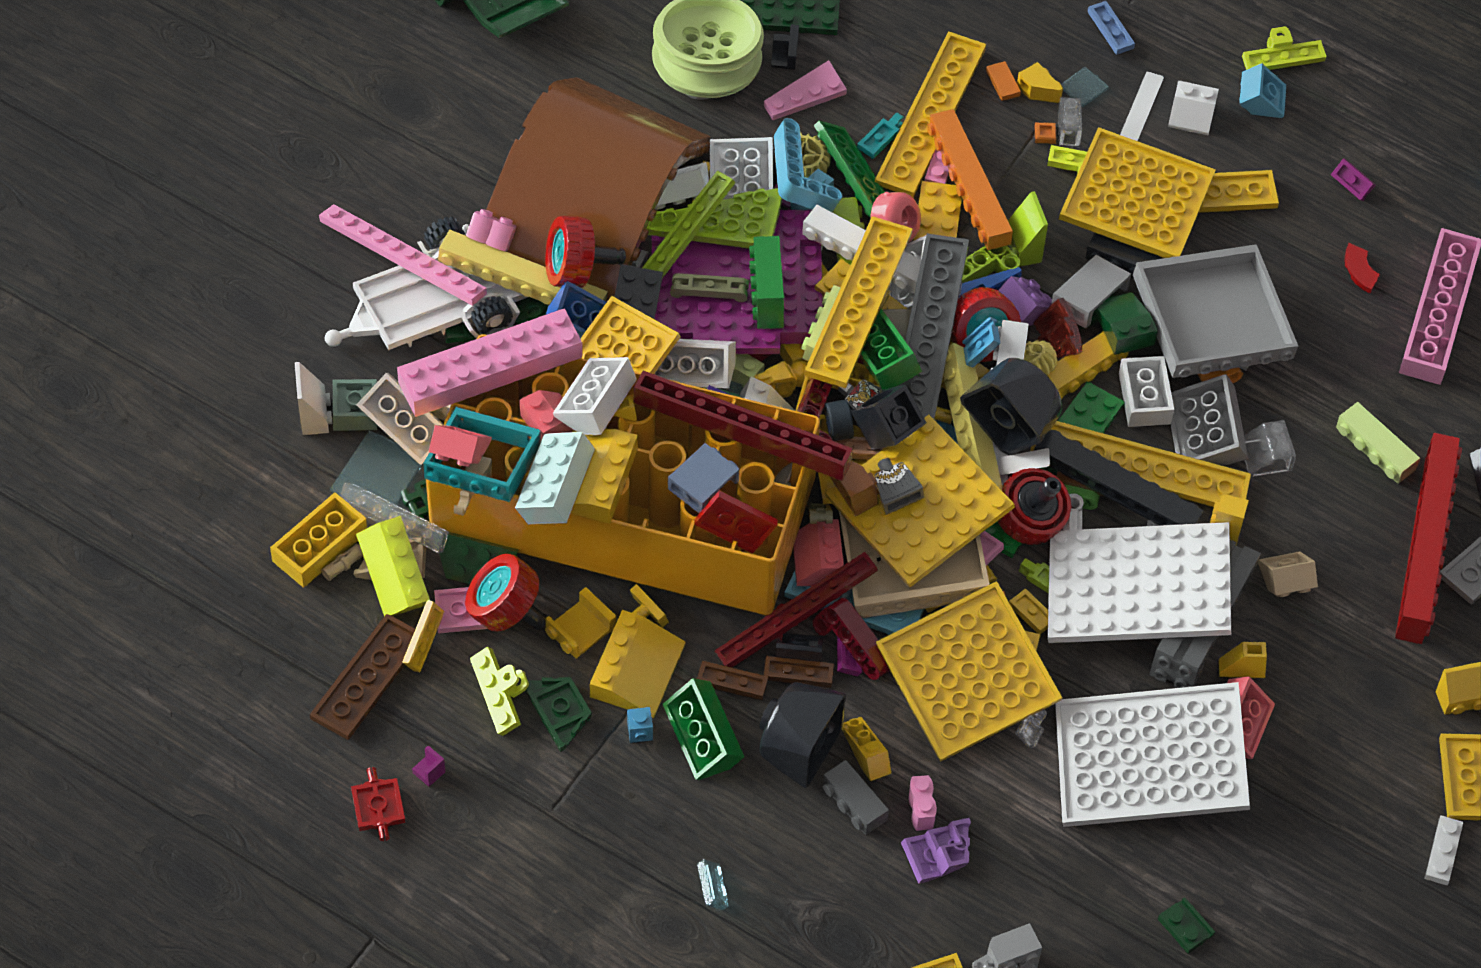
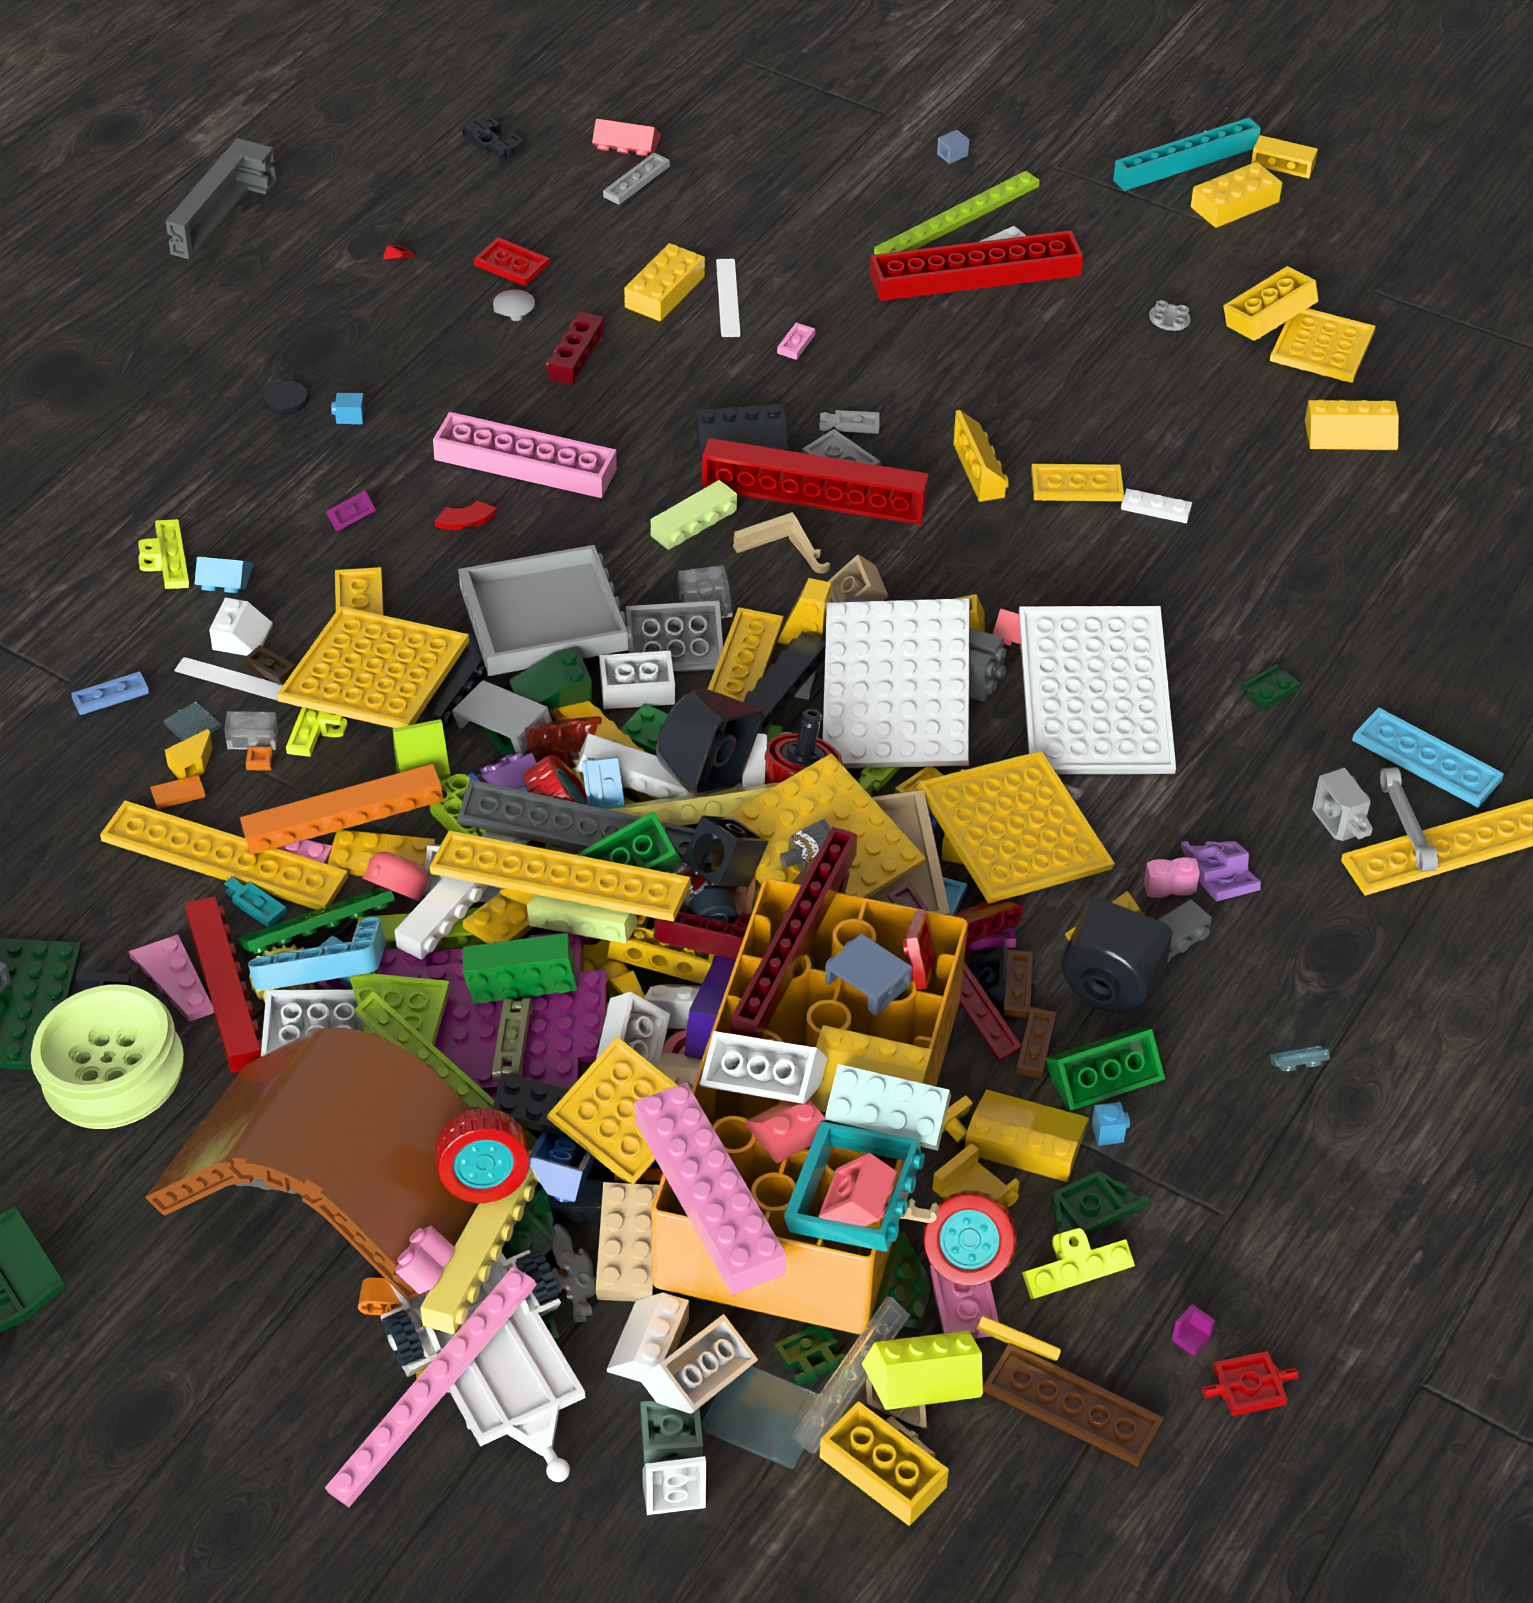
camera: 90 degrees left, 10 degrees down
none -> red brick [185,897,262,1074]
none -> dark brown plate [244,645,295,685]
none -> tan hinge [733,512,830,573]

